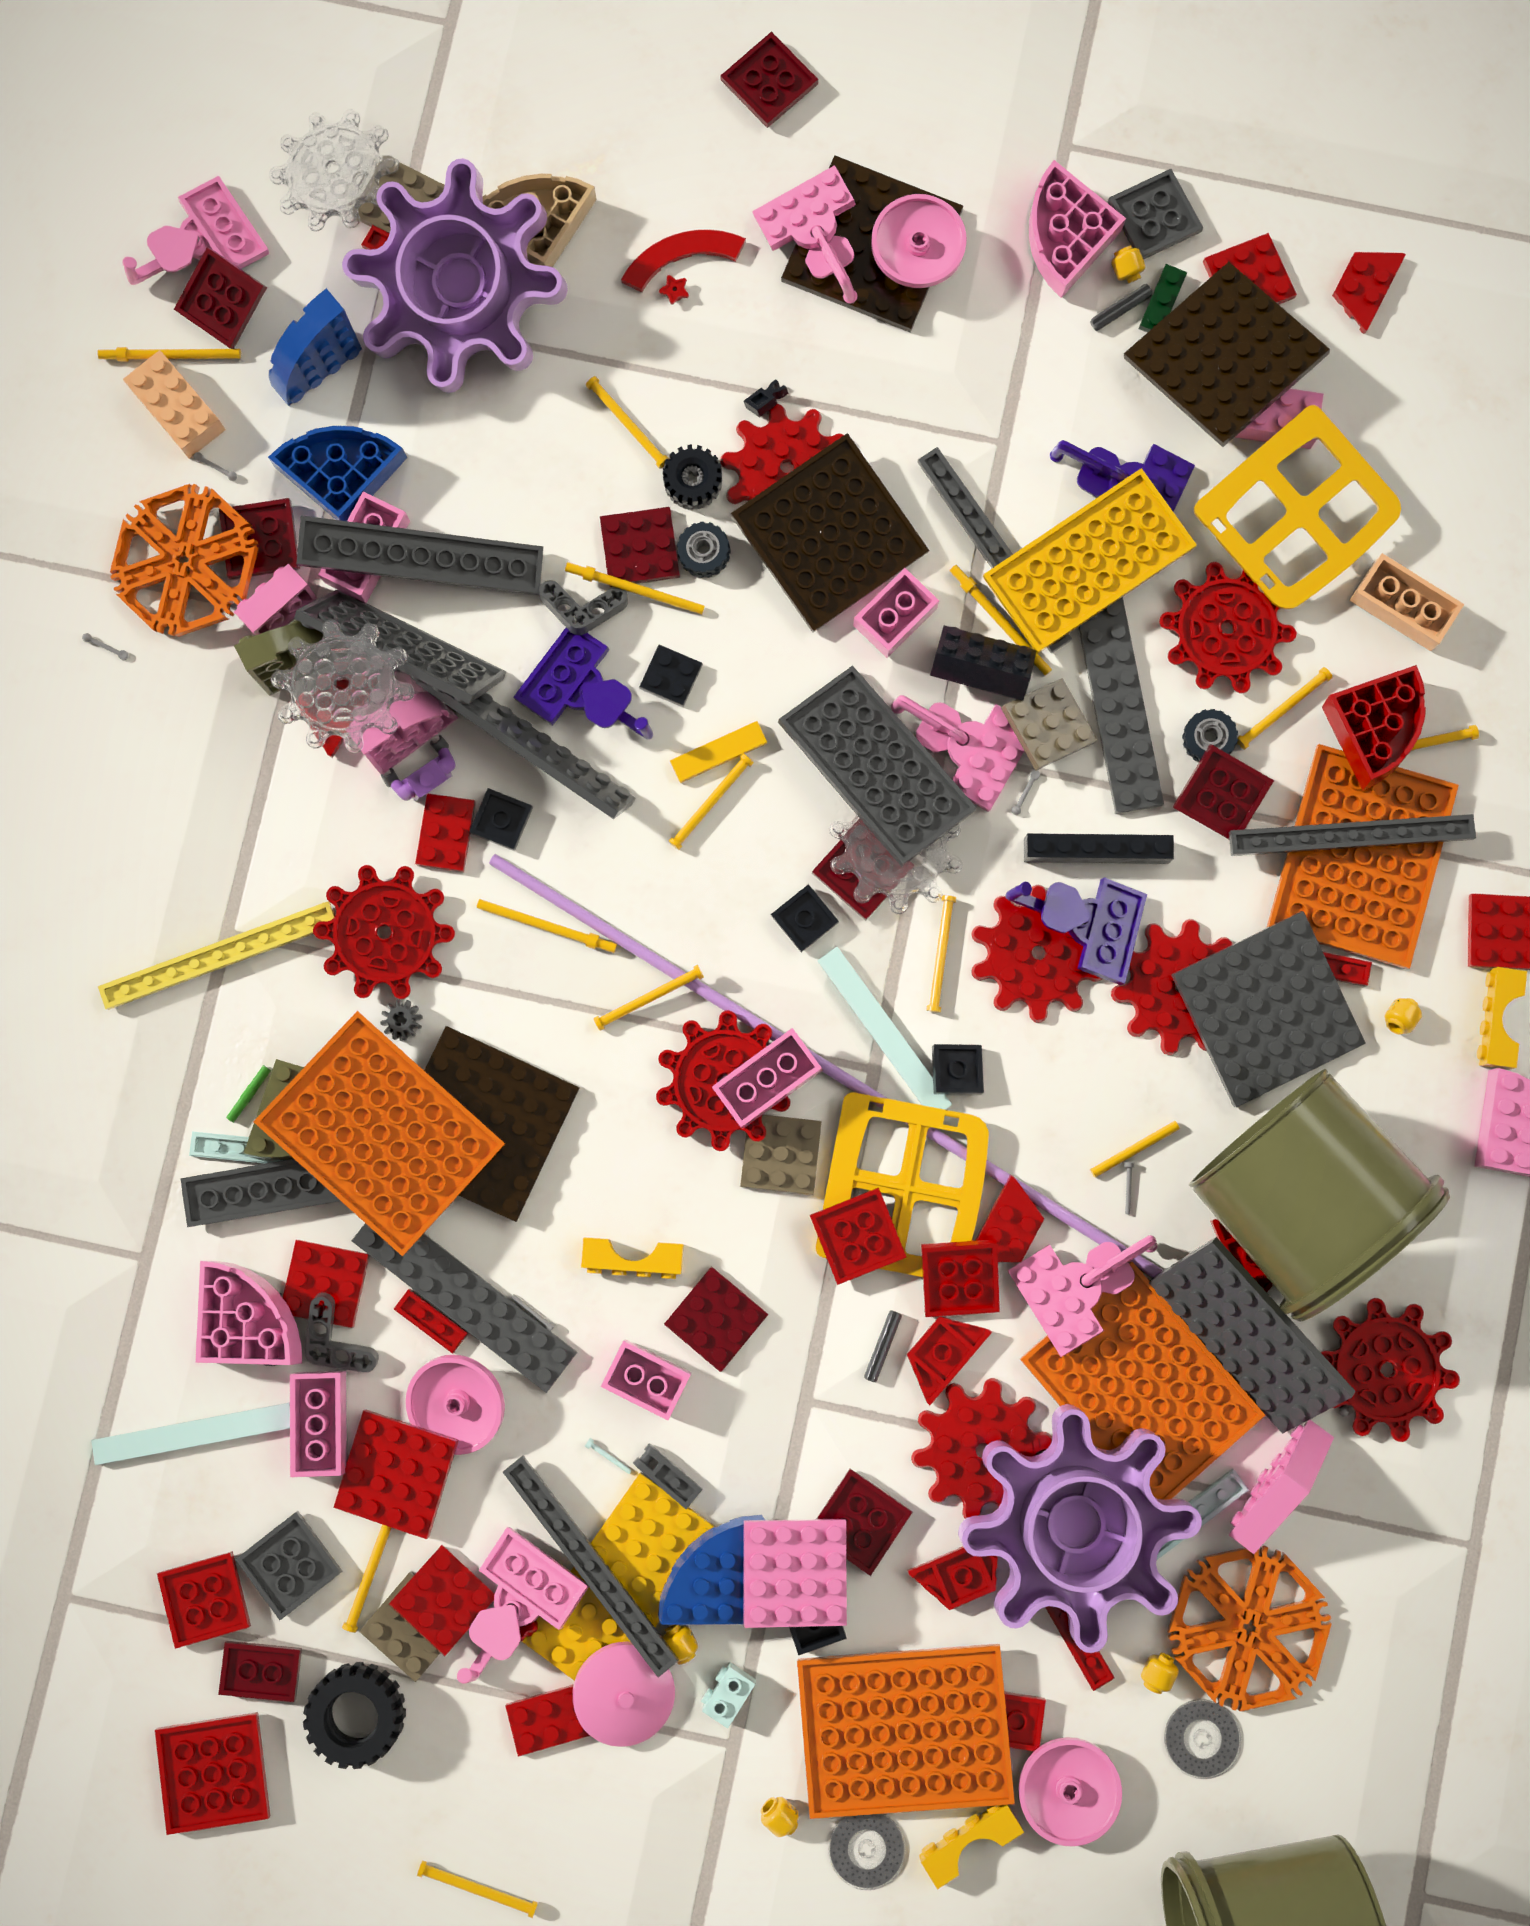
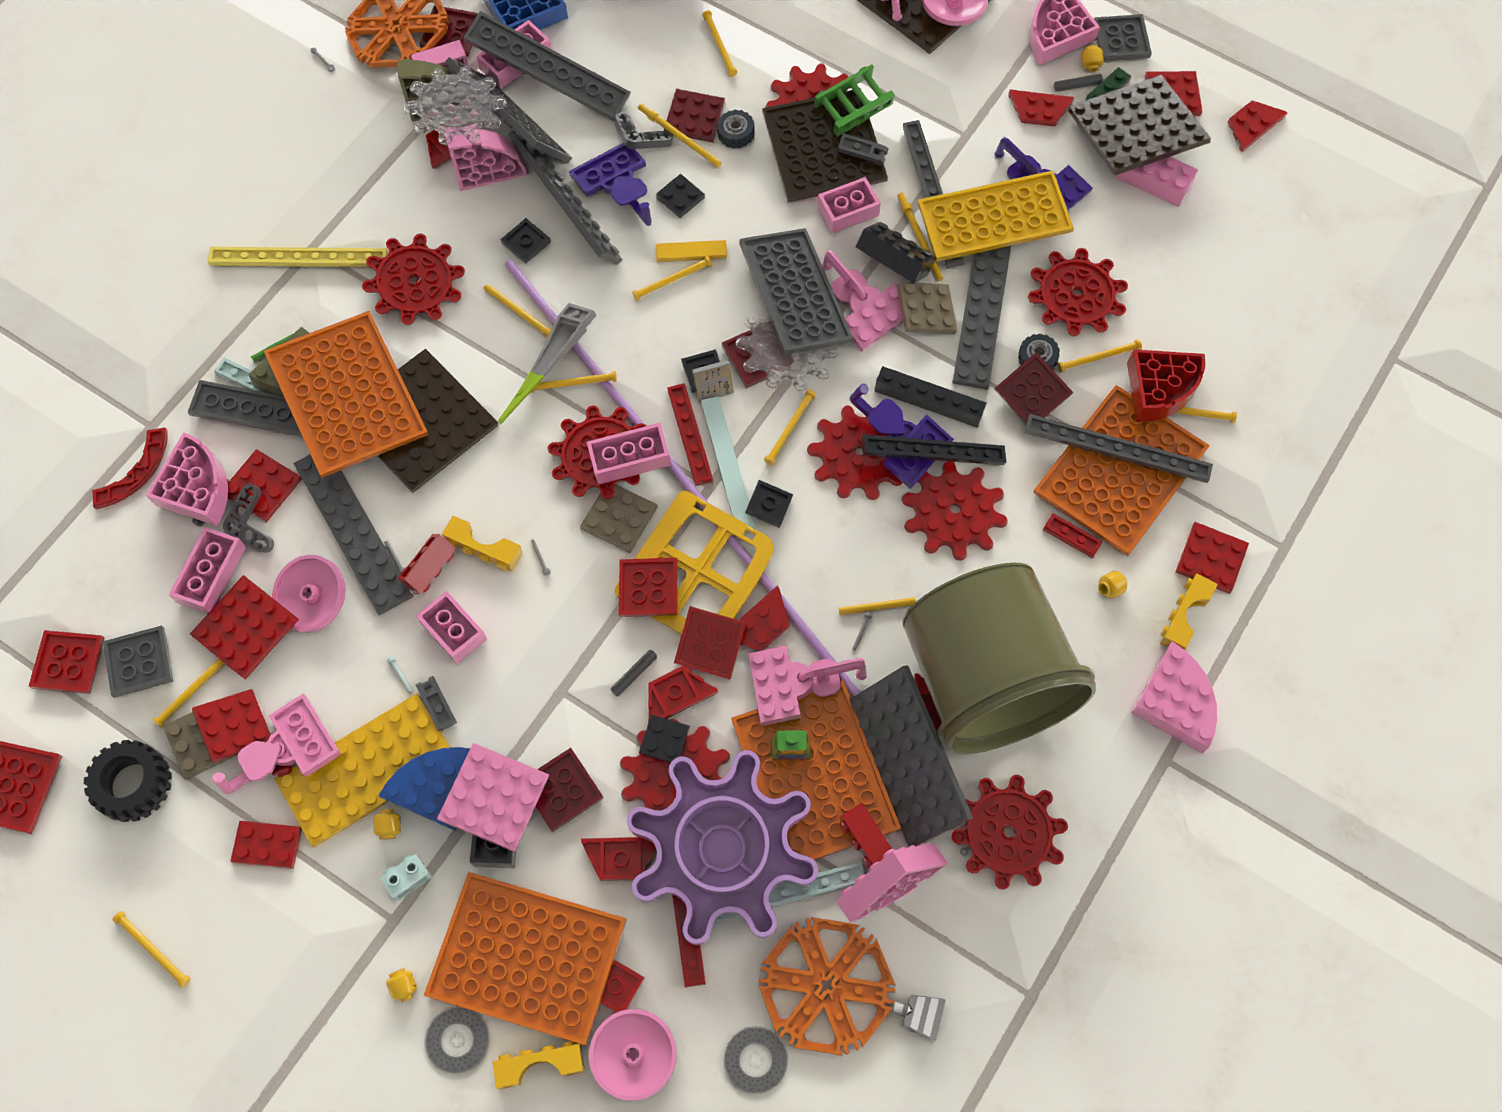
camera: 20 degrees right, 15 degrees down
light aqua tile [91,1402,290,1465] -> none
dark red plate [218,1641,302,1702] -> none
dark grey gear [380,999,423,1041] -> none
medium lavender torso [381,735,456,801] -> none
red tile [394,1289,468,1354] -> none
red plate [415,793,476,872] -> none
dark grey plate [503,1455,679,1677] -> none
bright pink dish [573,1642,675,1747] -> none
black bush [663,444,722,510] -> none
dark red plate [664,1266,769,1372] -> none
black plate [744,379,789,418] -> none
light grey hinge [1012,770,1040,815] -> none
yellow head [1141,1653,1179,1694] -> none
dark grey plate [1171,911,1366,1108] -> none
yellow window [1194,405,1401,610] -> none
light nougat brick [1349,553,1464,651] -> none
none -> red tile [92,427,168,509]
none -> brick [397,534,456,594]
none -> light grey plate [498,303,597,425]
none -> light grey piece [531,539,551,576]
none -> black plate [639,714,690,763]
none -> red tile [667,383,713,486]
none -> light grey tile [692,360,734,403]
none -> bright green torso [772,730,810,759]
none -> bright green fence [814,64,895,137]
none -> dark grey plate [838,133,889,166]
none -> red brick [839,803,892,869]
none -> black plate [862,435,1007,465]
none -> torso [892,995,946,1042]
none -> red wing [1008,89,1074,127]

